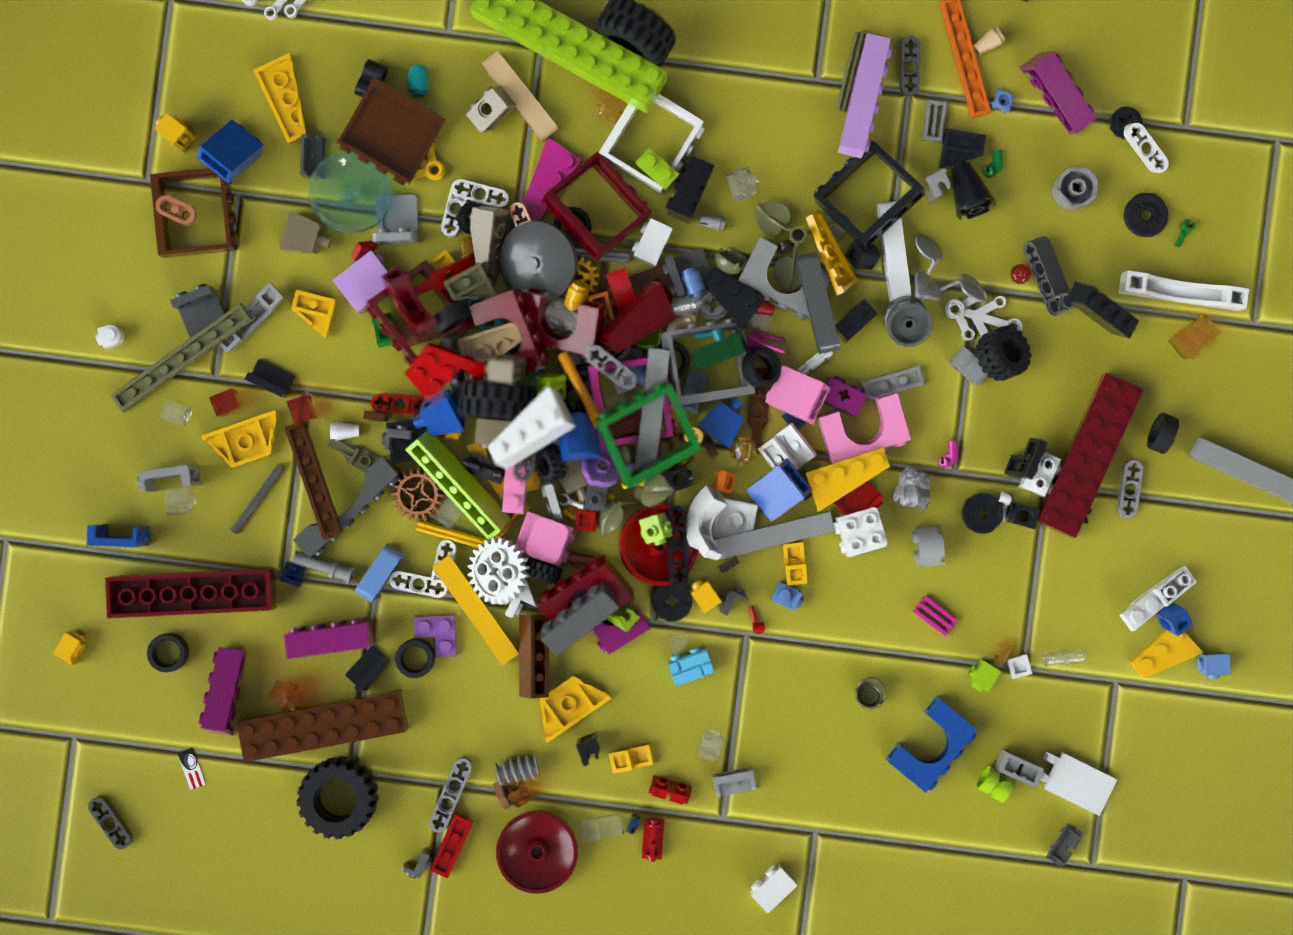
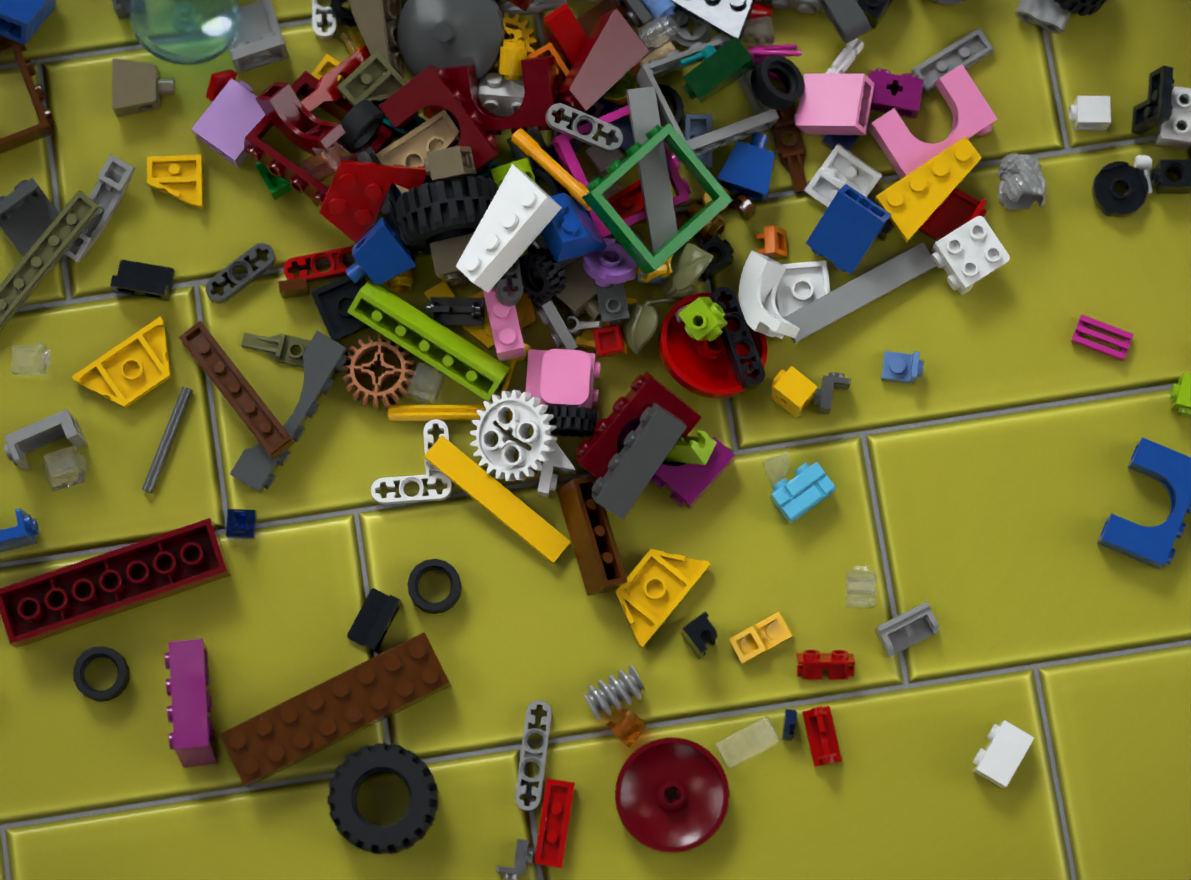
camera: 20 degrees left, 10 degrees down
sticker [178,748,205,790] -> none
clear red panel [209,388,240,417] -> none
clear orange brick [267,680,303,712] -> none
magenta brick [284,617,375,659] -> none
clear red panel [286,395,317,424] -> none
light grey pin [292,551,355,585] -> none
white cone [330,421,359,441] -> none
medium blue beam [355,543,405,603] -> none
flat silver bracket [382,426,414,450] -> none
medium lavender plate [414,615,457,657] -> none
medium nougat tile [493,782,512,809] -> none
copper pin [568,550,594,567] -> none
black plate [652,584,692,622] -> none
clear smoke tile [718,556,739,573] -> none
clear yellow head [730,435,756,466] -> none
red hand [749,606,765,634] -> none
yellow slope [782,540,807,586] -> none
olive hair [855,677,886,710] -> none
light grey brick [912,524,945,567] -> none
dark pink arm [938,441,958,469] -> none
none -> dark grey beam [206,243,276,304]
none -> white brick [1069,96,1111,130]

